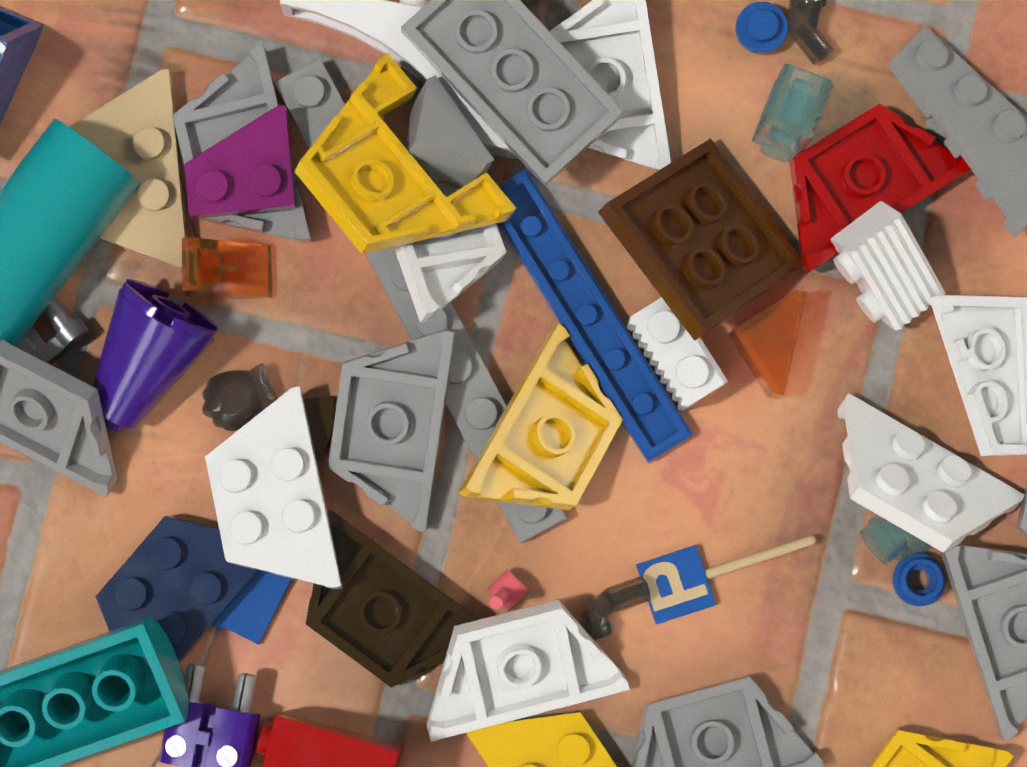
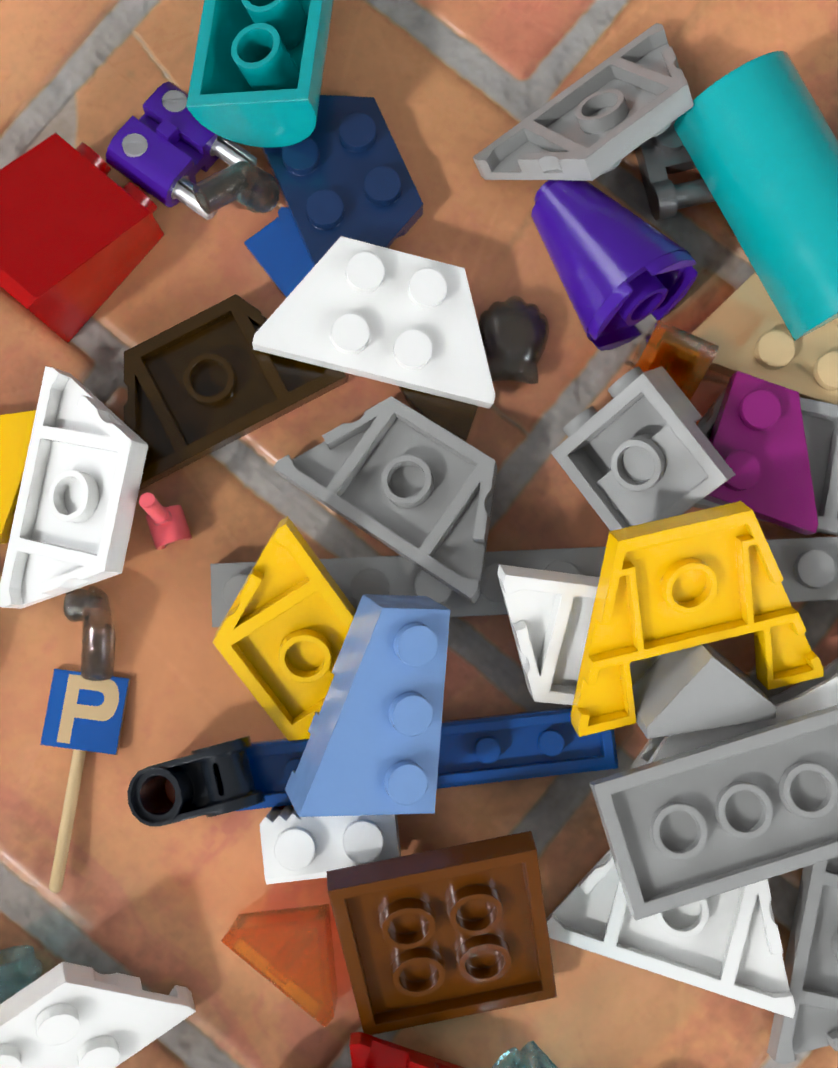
camera: 115 degrees right, 0 degrees up
none -> black piece [127,736,265,827]
none -> clear smoke arm [193,161,280,214]
none -> medium blue wedge [285,594,450,817]
none -> light grey plate [551,366,736,531]

